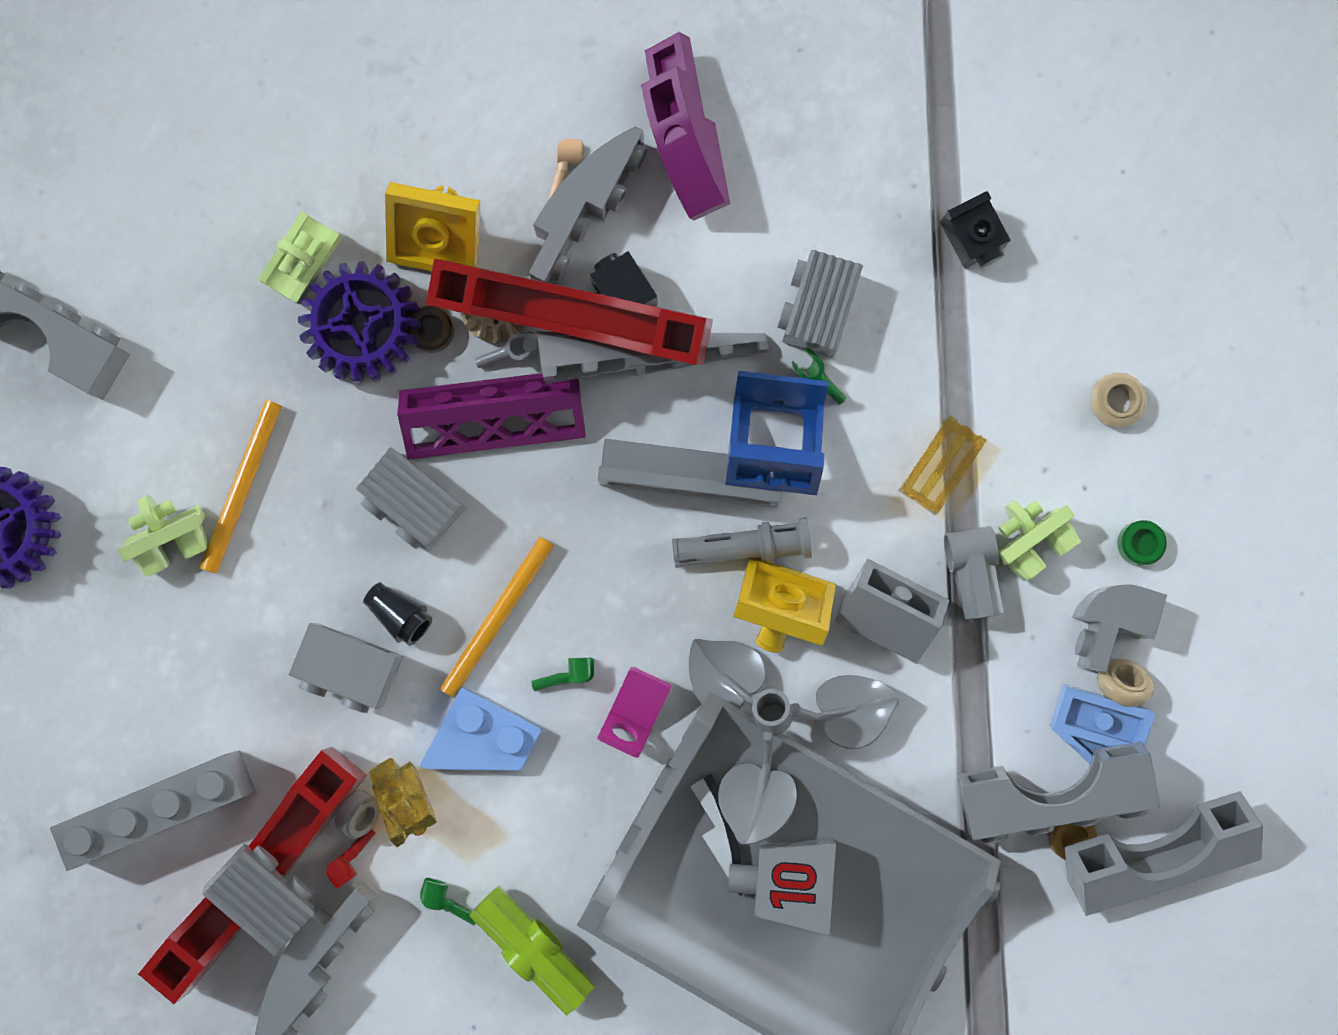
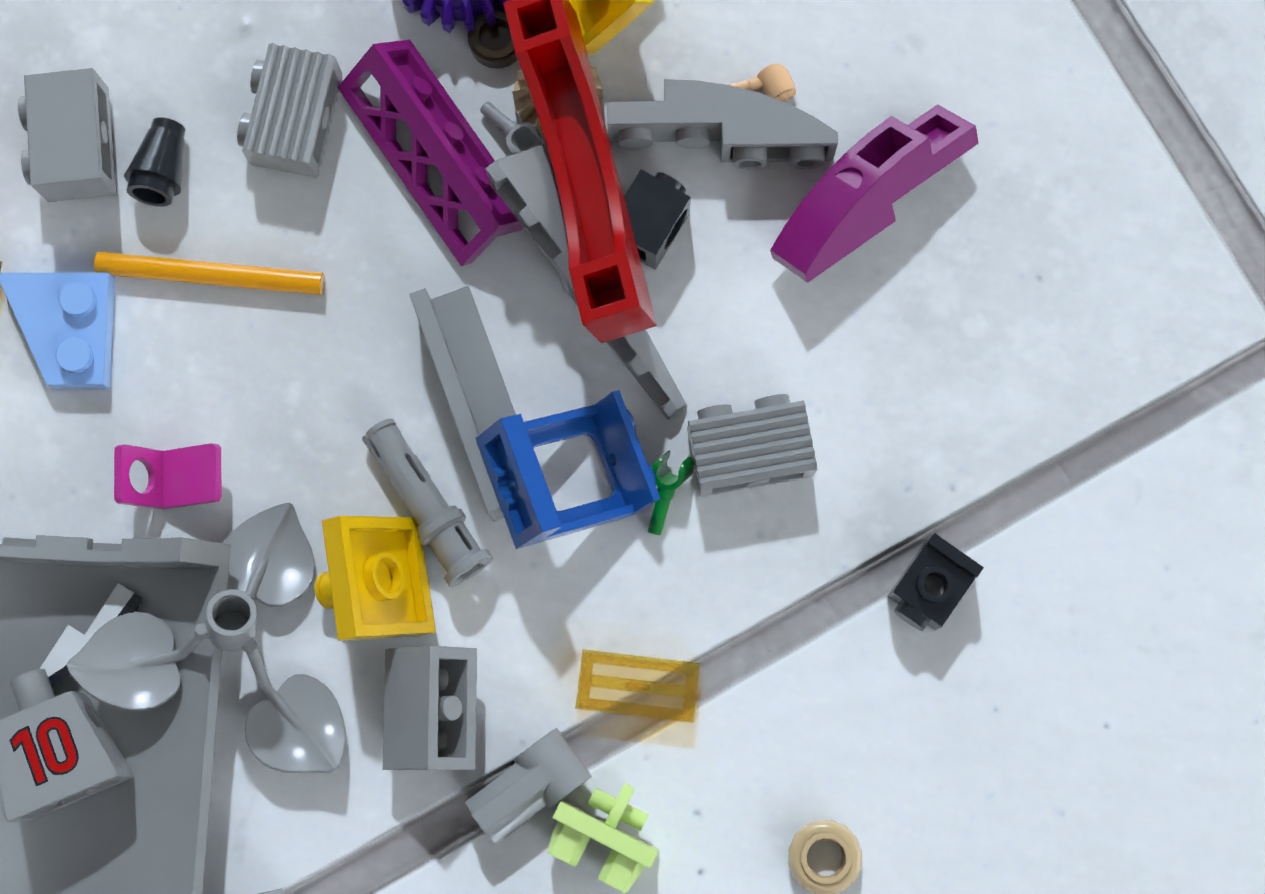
camera: 70 degrees right, 5 degrees down
green hand [531,657,594,691] -> none

